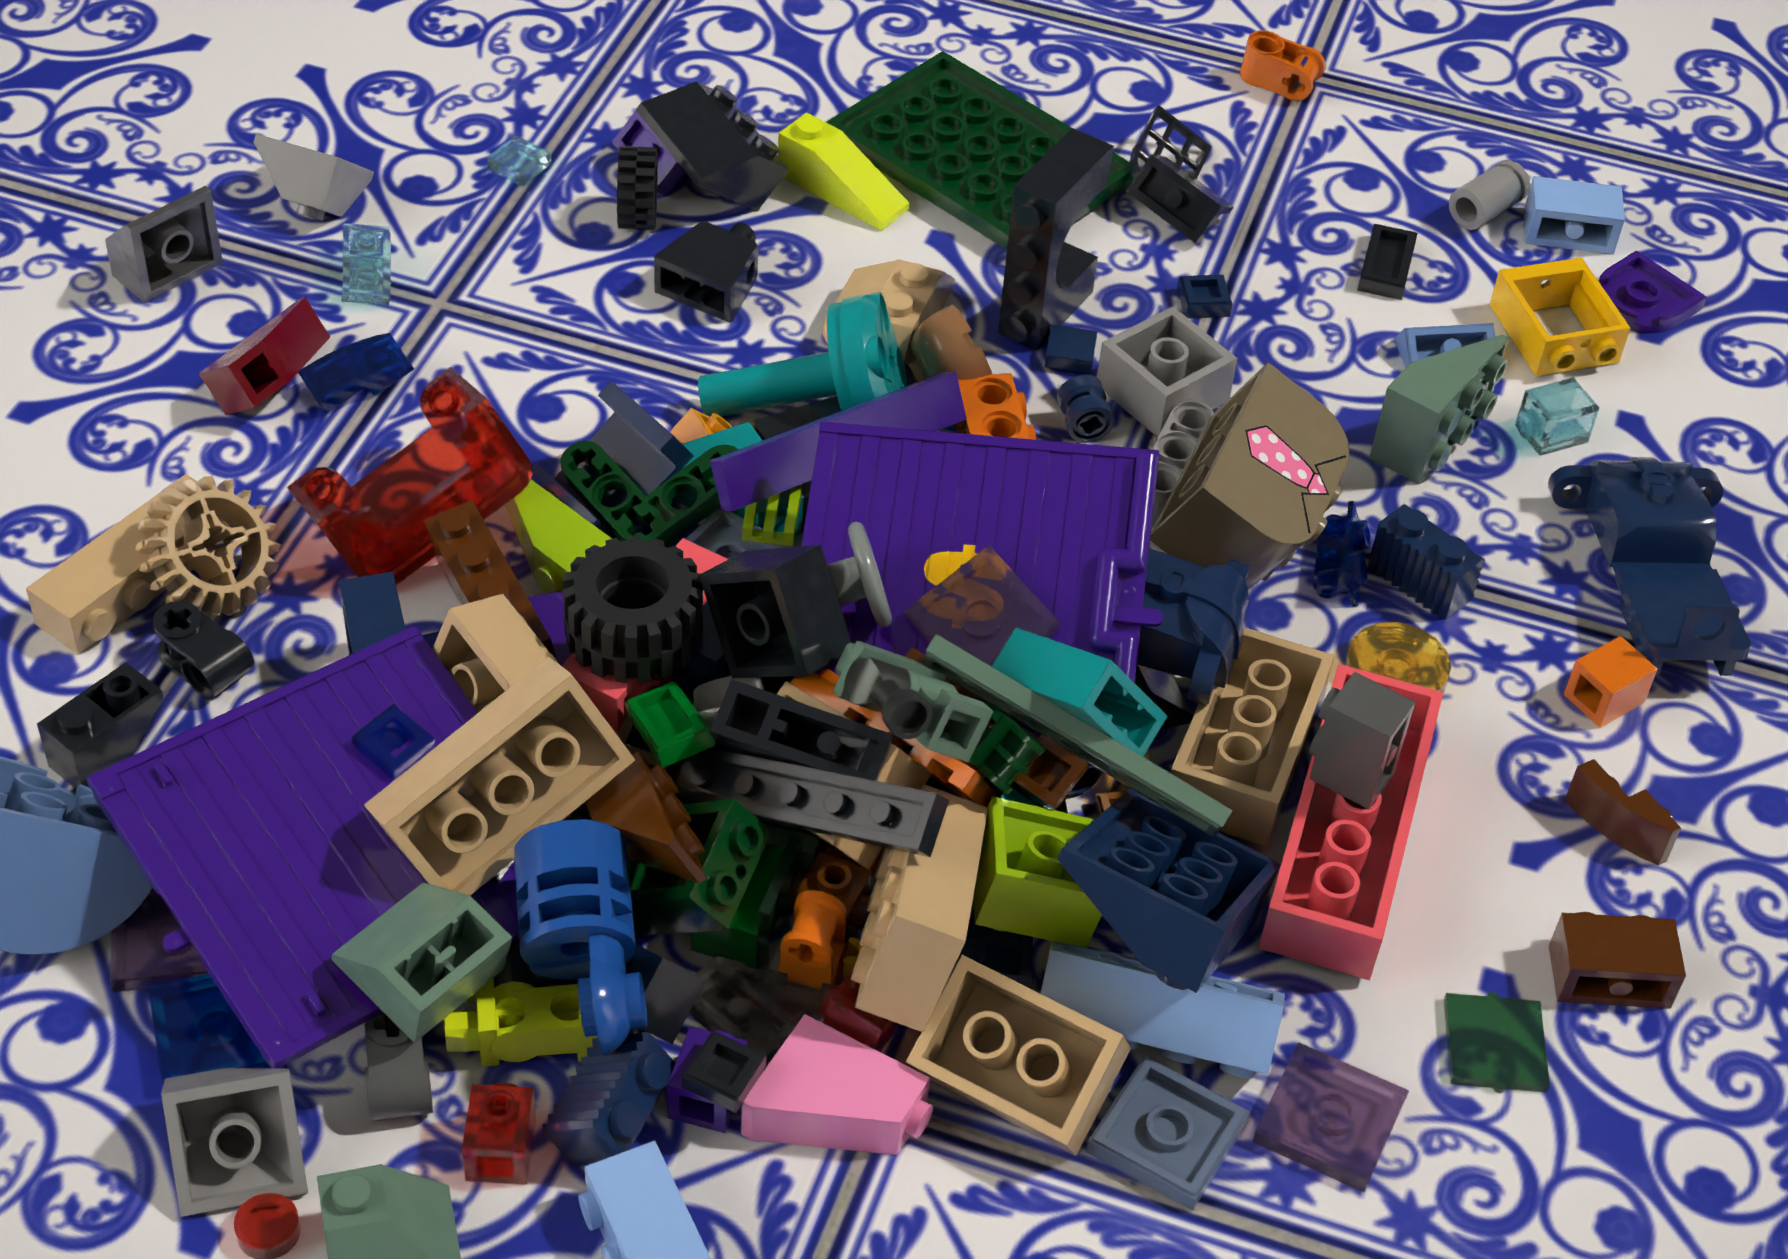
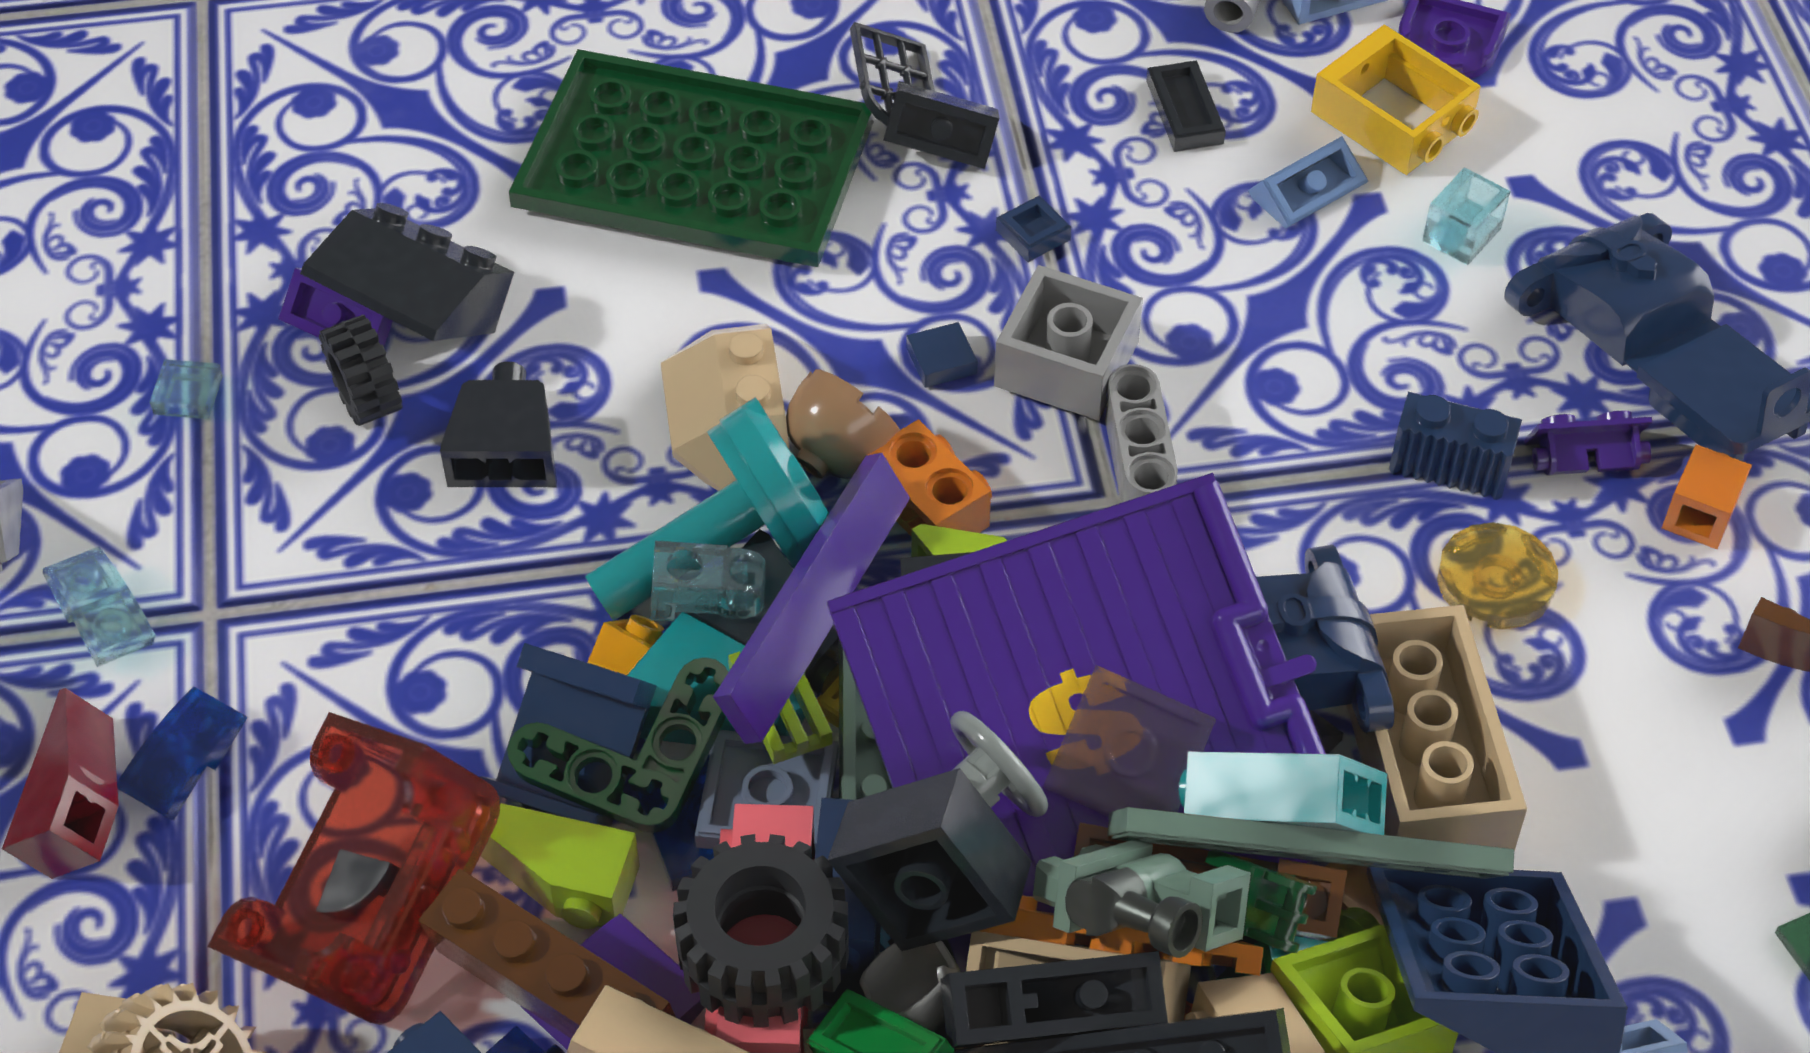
camera: 25 degrees left, 5 degrees up
neon yellow slope [778,112,909,231] -> none
black arch [998,128,1114,351] -> none
dark blue wheel [1057,375,1115,443] -> none
dark tan brick [1150,362,1349,590] -> none
coral brick [1258,664,1444,981] -> none
dark grey brick [1309,672,1416,809] -> none
clear blue hinge [1313,501,1371,607] -> none
sand green slope [1369,335,1509,484] -> none
none -> black tile [316,849,402,918]
none -> clear light blue leg [650,541,766,621]
none -> dark purple hinge [1524,411,1653,476]

